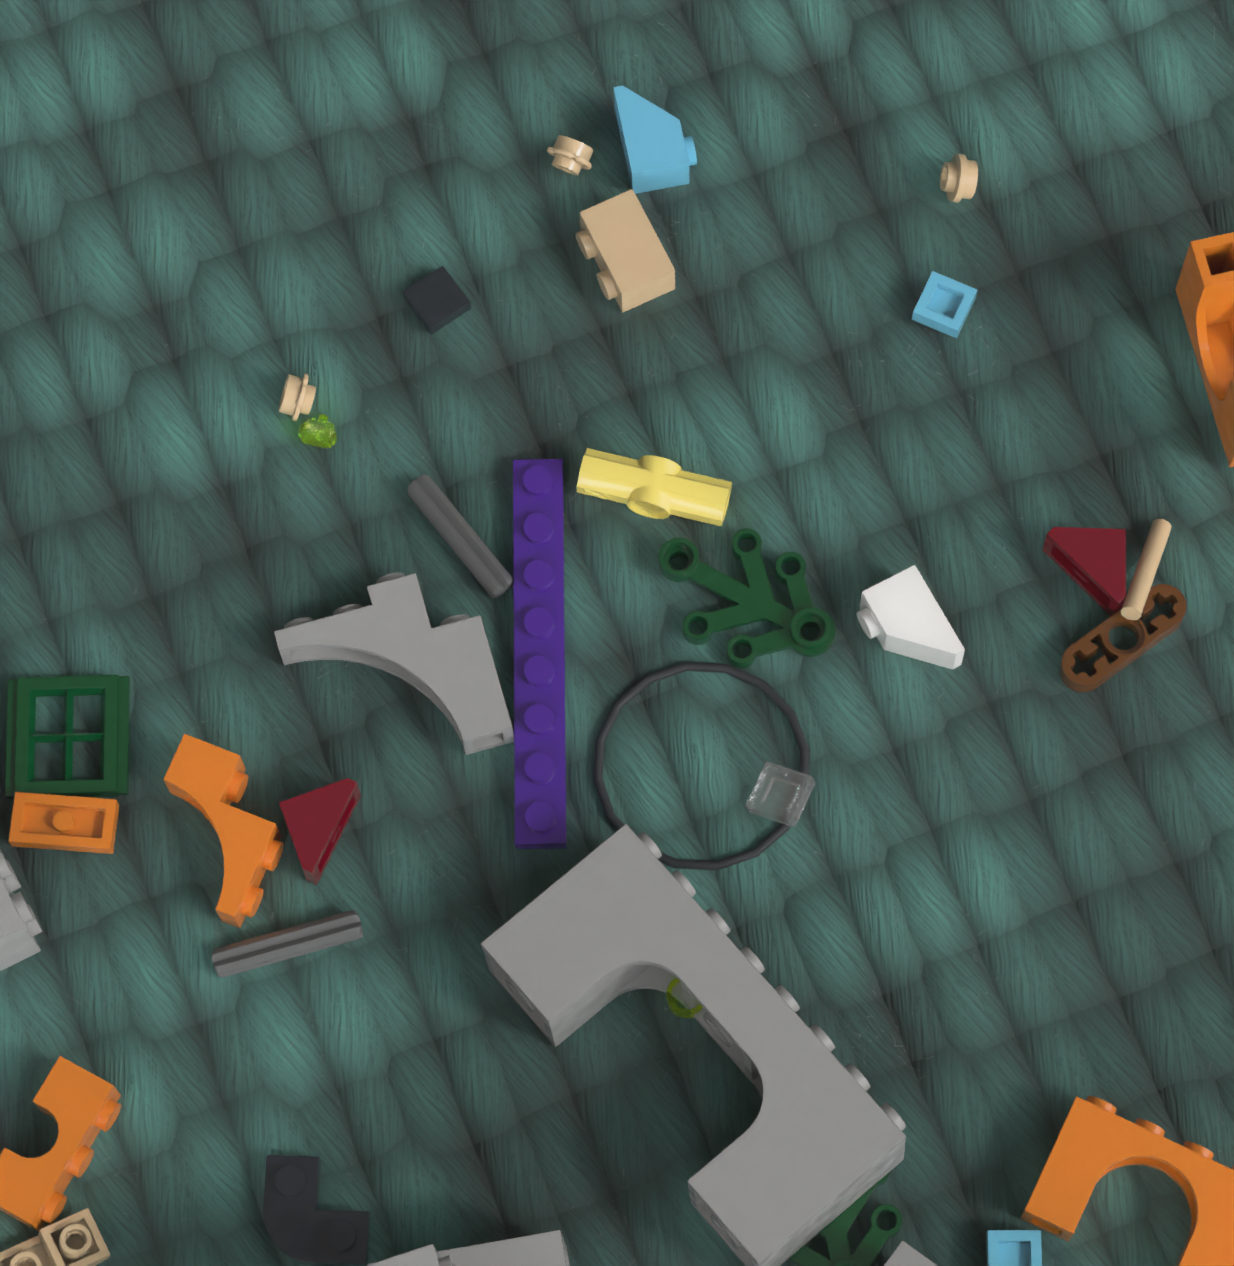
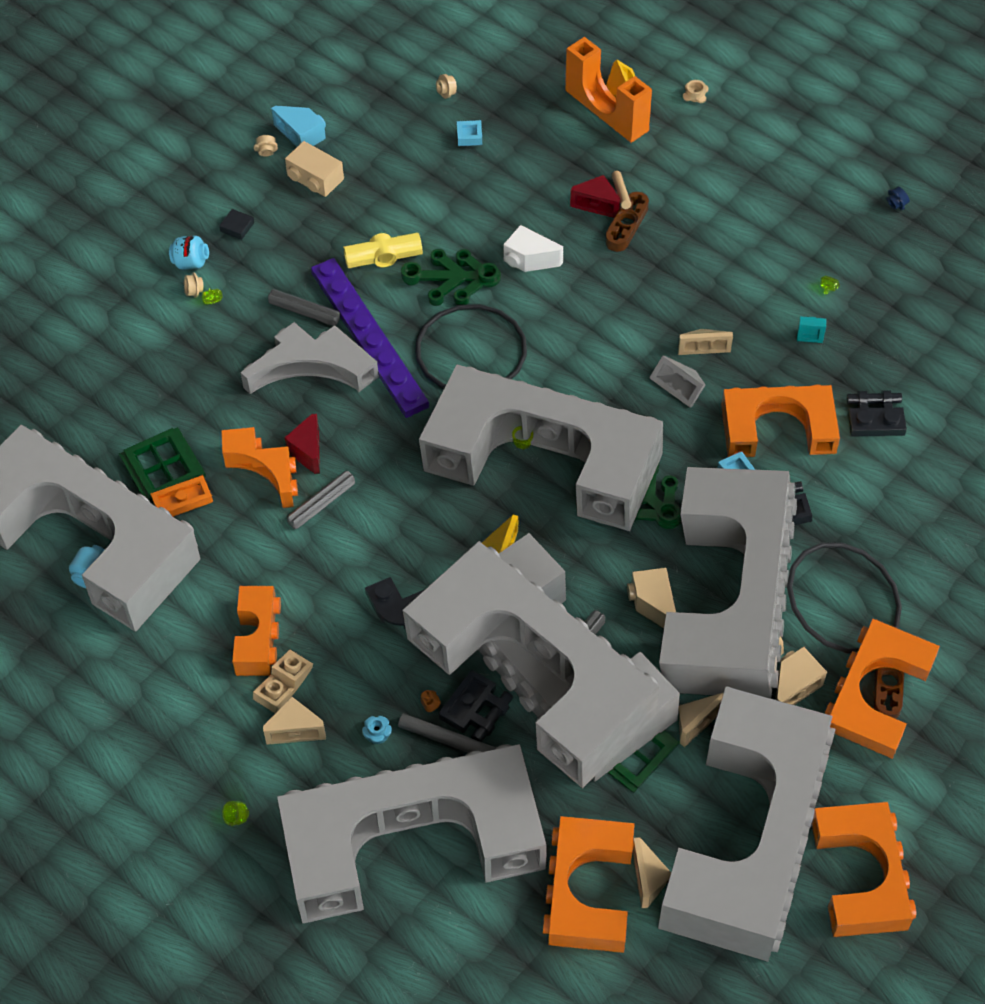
camera: 30 degrees left, 15 degrees down
clear tile [745,761,815,827] -> none
none -> medium azure head [169,235,209,270]
none -> yellow slope [482,515,518,553]
none -> light grey slope [650,356,705,407]
none -> tan slope [678,329,733,355]

